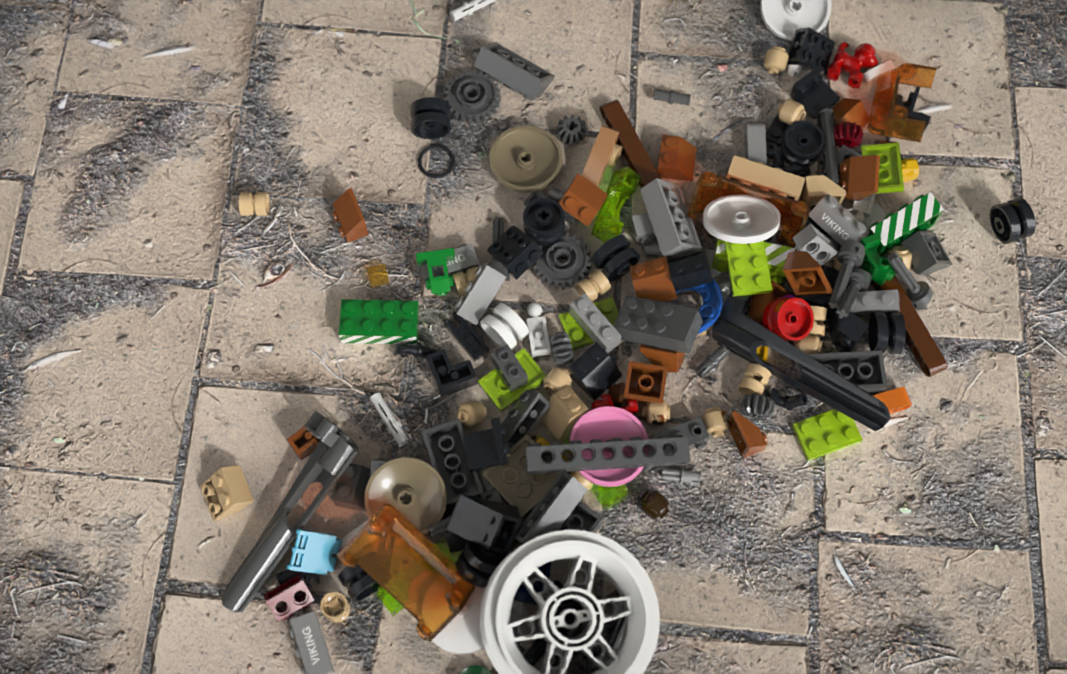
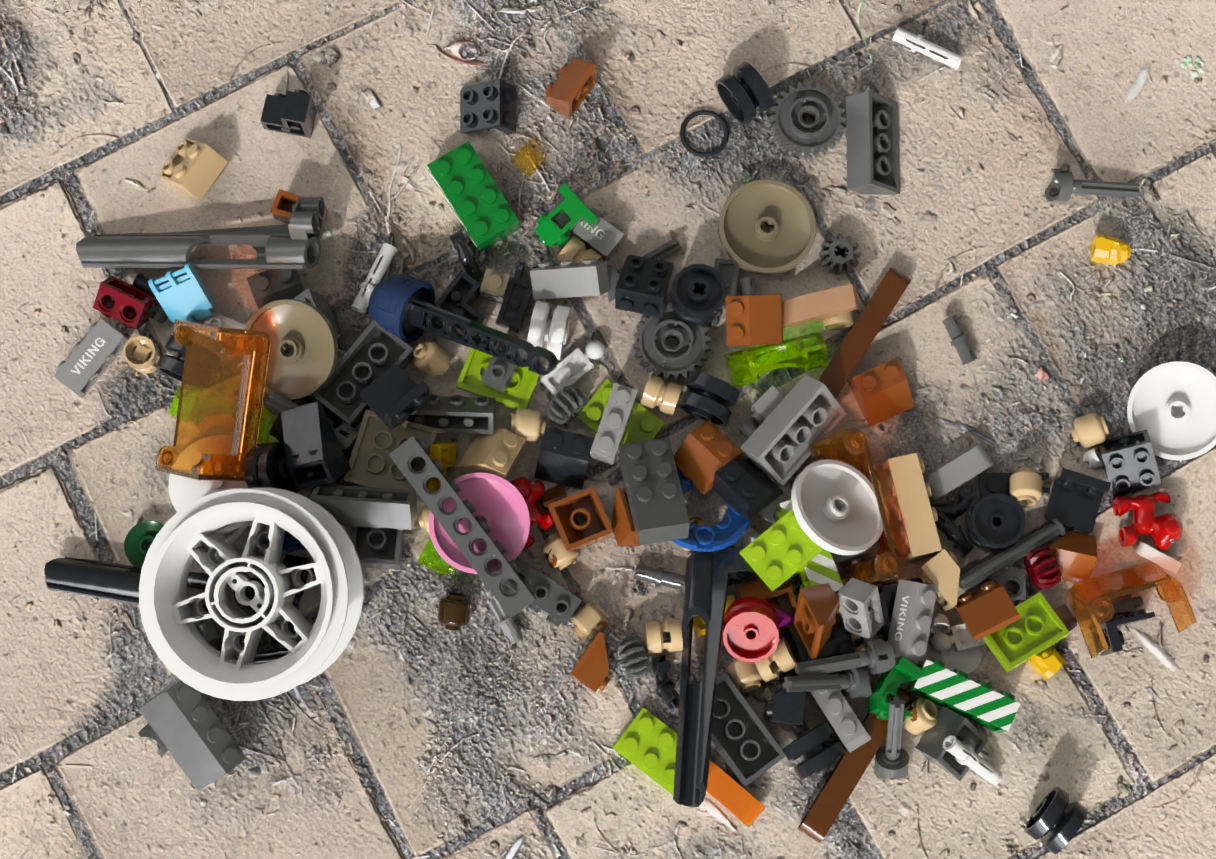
camera: 55 degrees right, 10 degrees up
none -> black brick [260,90,317,138]
none -> black piece [369,274,558,375]
none -> black bracket [460,79,517,134]
none -> dark tan brick [479,268,511,304]
none -> white pin [943,735,1002,785]

